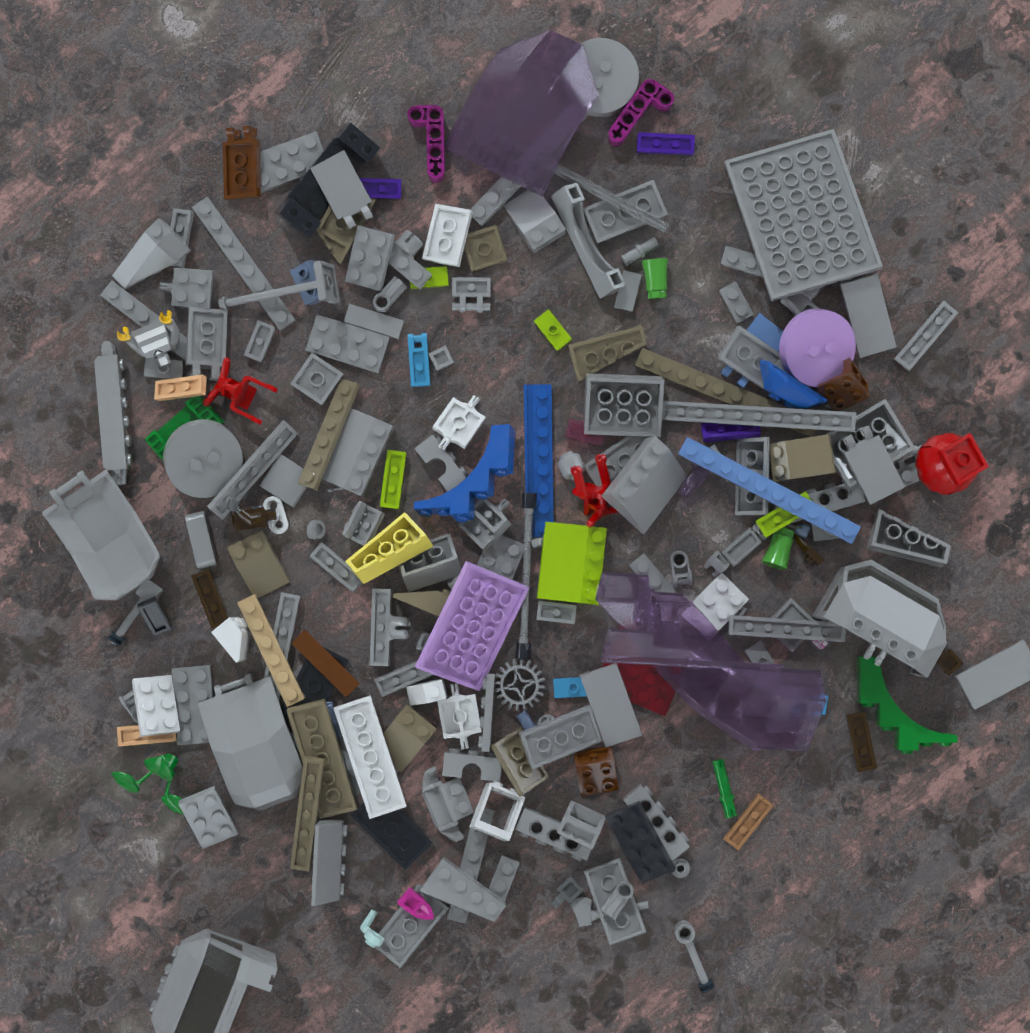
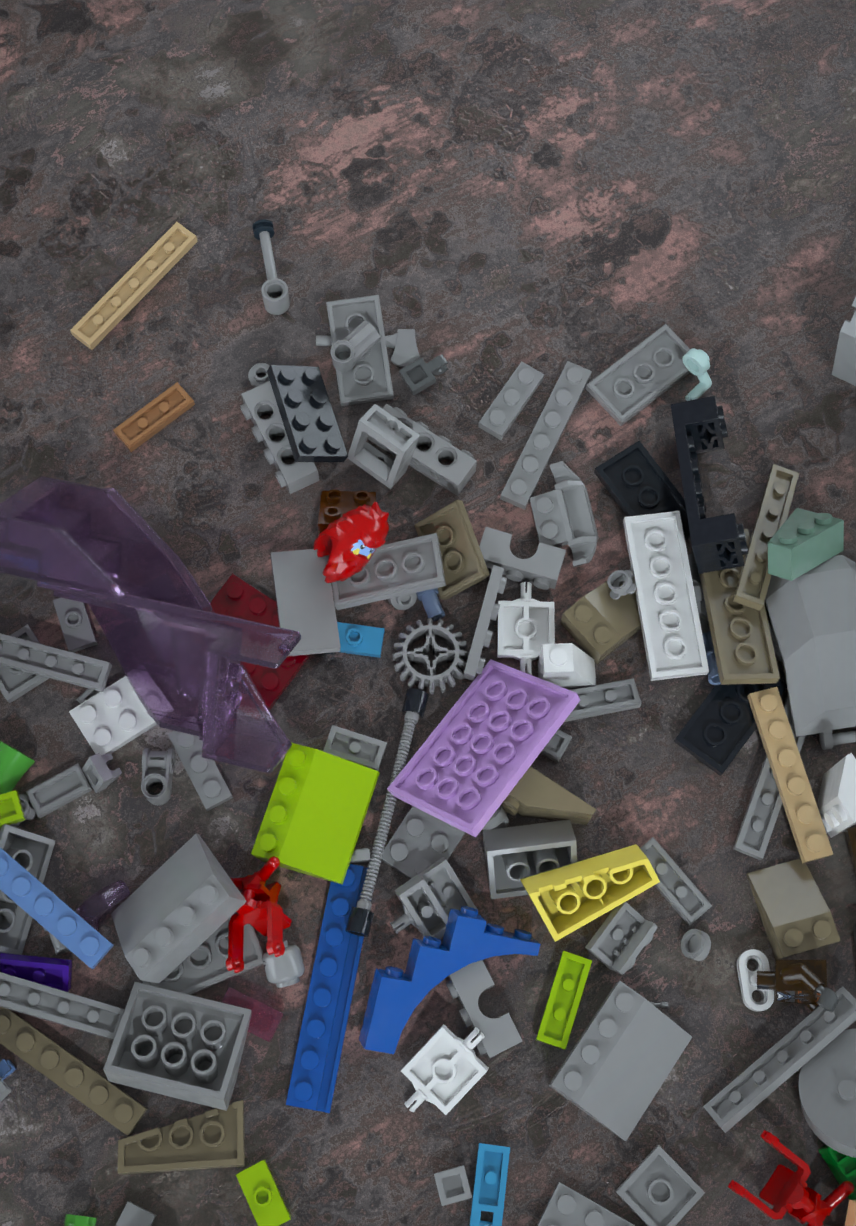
camera: 170 degrees left, 15 degrees down
light grey slope [259,454,307,508] -> none
reddish brown tile [291,629,360,697] -> none
dark tan plate [298,378,360,491] -> none
light grey slope [311,819,348,906] -> none
light grey plate [370,589,411,666] -> none
dark pink plate [397,887,434,920] -> none
light grey wedge [420,856,506,922] -> none
white window [469,781,525,841] -> none
green pin [712,759,737,818] -> none
none -> tan plate [70,222,198,350]
none -> red head [313,502,389,583]
none -> light grey plate [607,570,637,600]
none -> black plate [670,396,748,574]
none -> sand green wedge [768,508,844,581]

